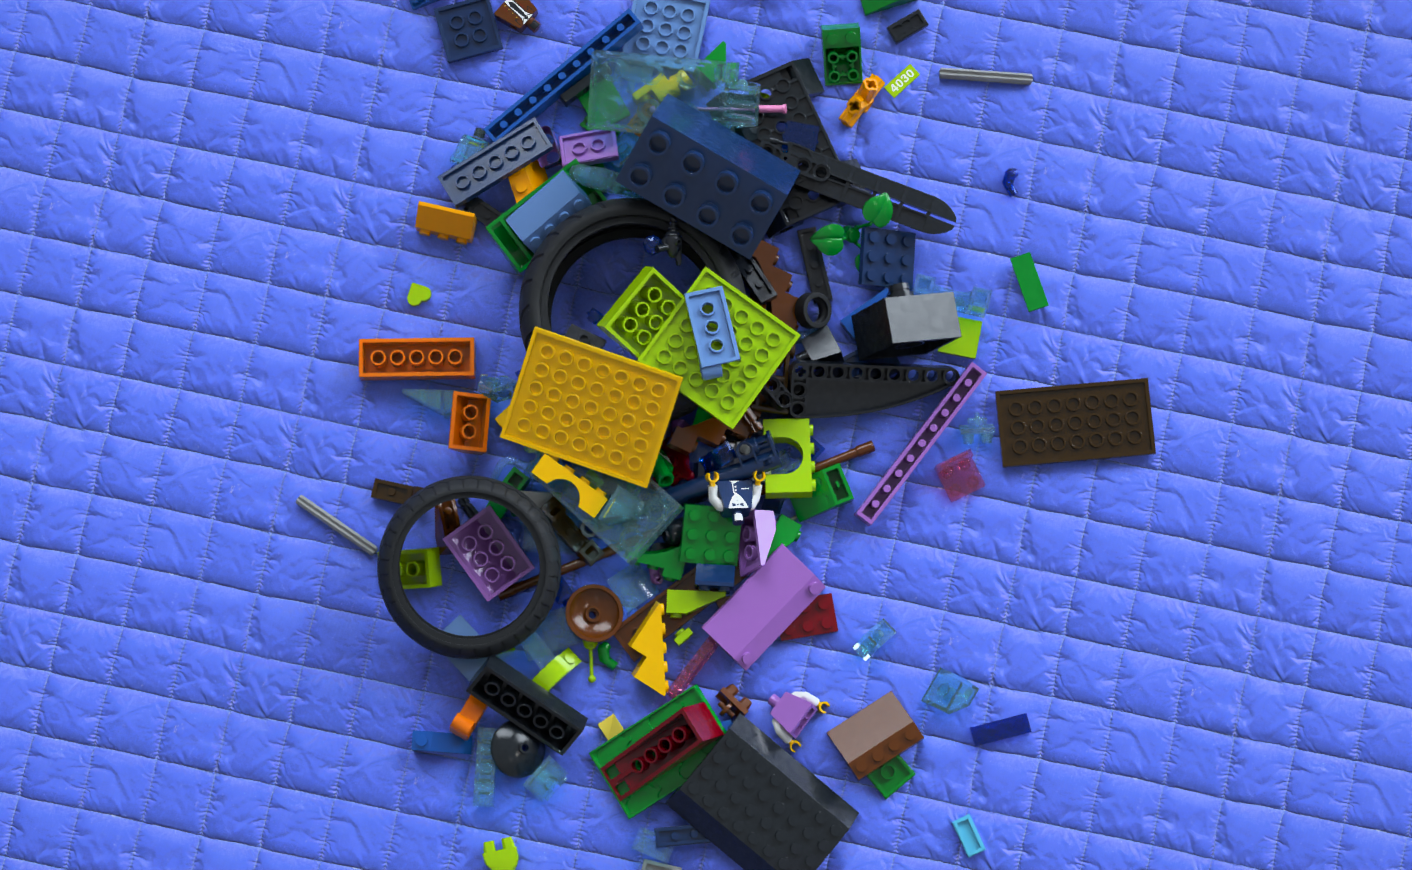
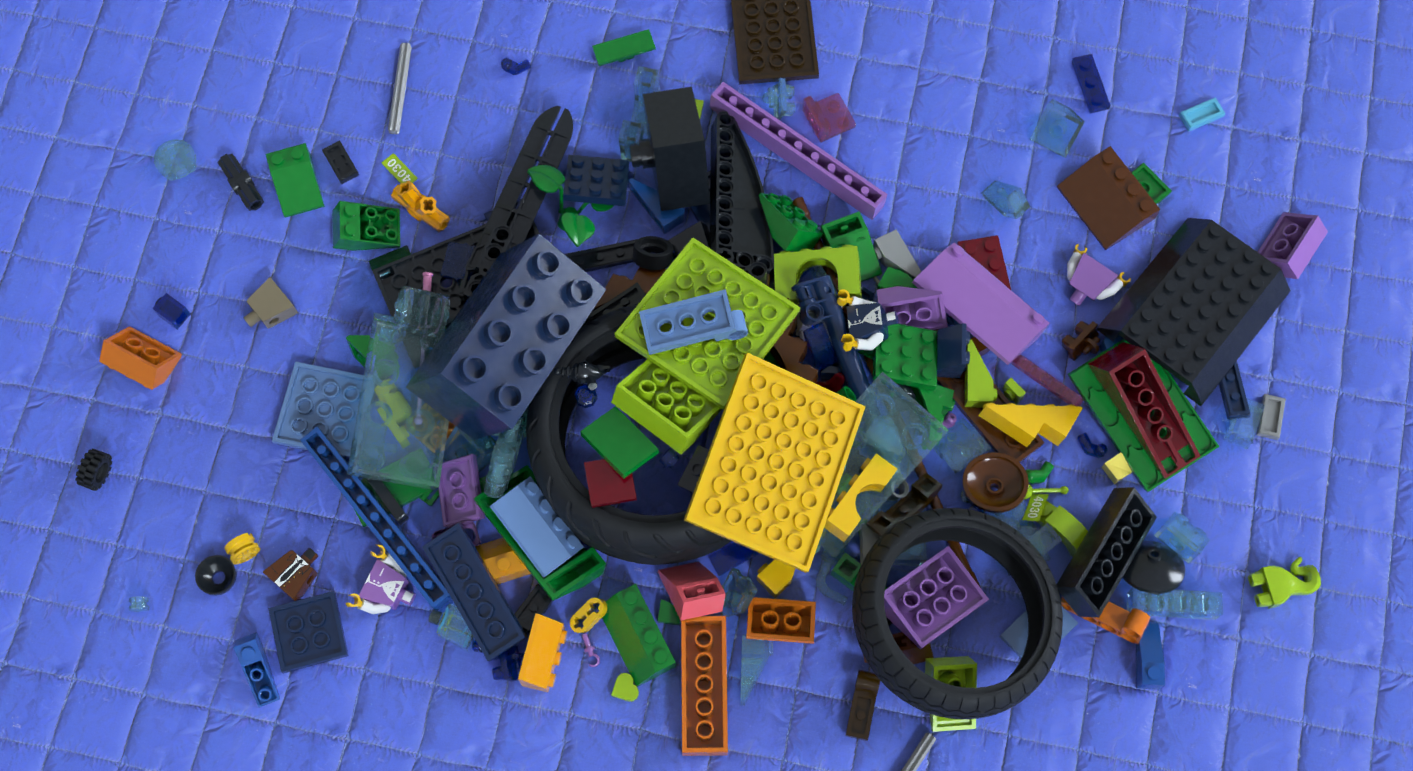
camera: 90 degrees left, 10 degrees down
none -> torso [345,544,416,614]
none -> clear blue hips [492,646,525,682]
none -> yellow beam [570,598,608,633]
none -> green tile [580,406,659,479]
none -> medium lavender hand [582,633,600,667]
none -> dark red tile [584,459,637,508]
none -> green slope [597,584,676,687]
none -> coral slope [658,562,726,620]
none -> green tile [658,600,680,625]
none -> green slope [759,193,823,252]
none -> light grey slope [873,229,921,280]
none -> lime sticker [1022,493,1049,521]
none -> clear blue arm [1077,433,1108,458]

